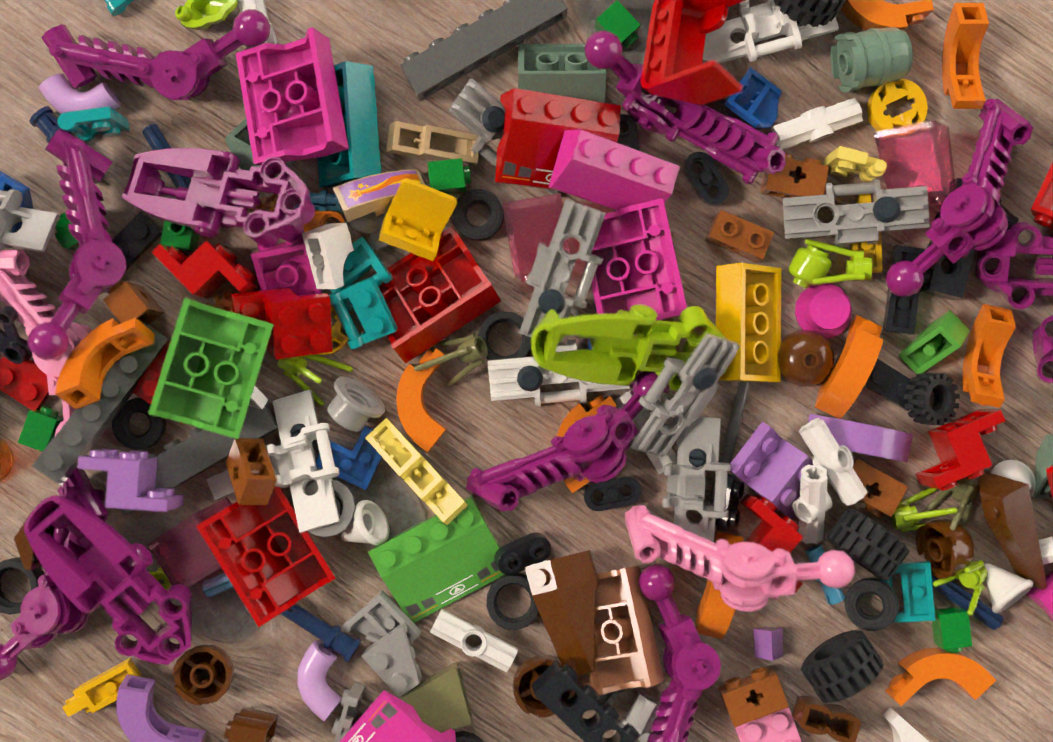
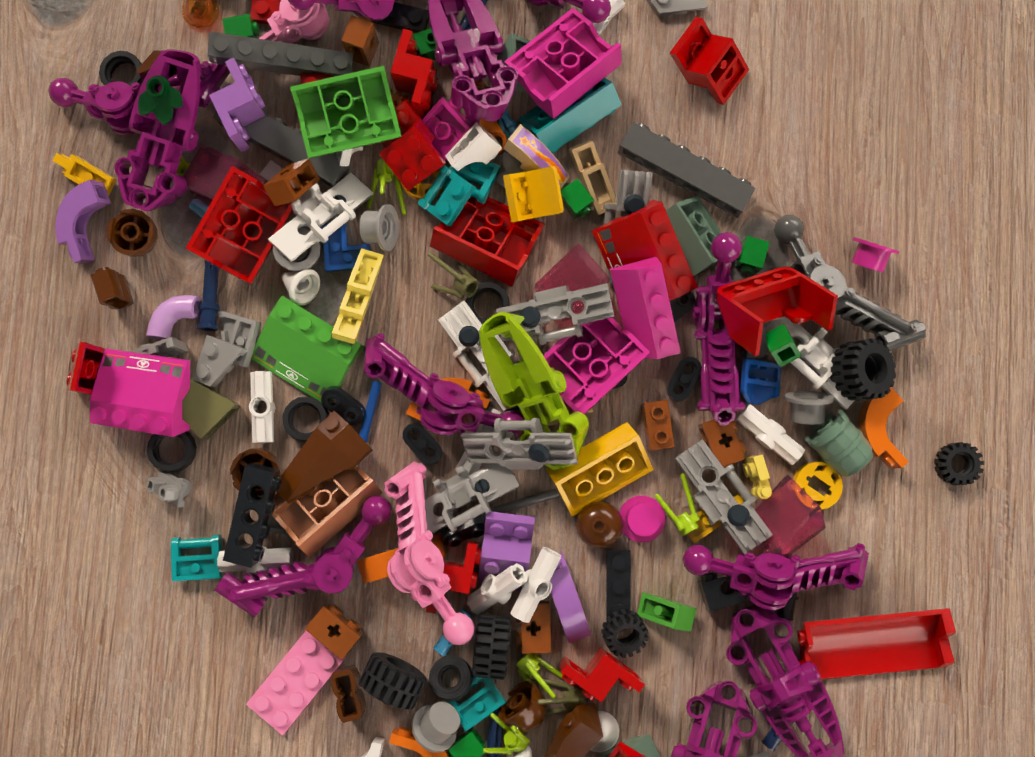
camera: 65 degrees right, 5 degrees down
orange arch [55,318,155,409] -> none
black tyre [112,398,166,450] -> none
orange arch [396,348,447,452] -> none
black tyre [452,189,504,241] -> none
medium lavender slope [753,627,783,661] -> none
lime head [788,245,832,289] -> none
orange arch [814,315,883,419] -> none
black plate [882,245,925,335] -> none
orange arch [942,3,989,109] -> none
orange arch [962,304,1016,408] -> none
none -> dark green plate [138,75,183,125]
none -> blue bar [359,381,382,443]
none -> light grey piece [411,702,460,753]
none -> green brick [766,324,802,367]
none -> light grey piece [784,391,834,425]

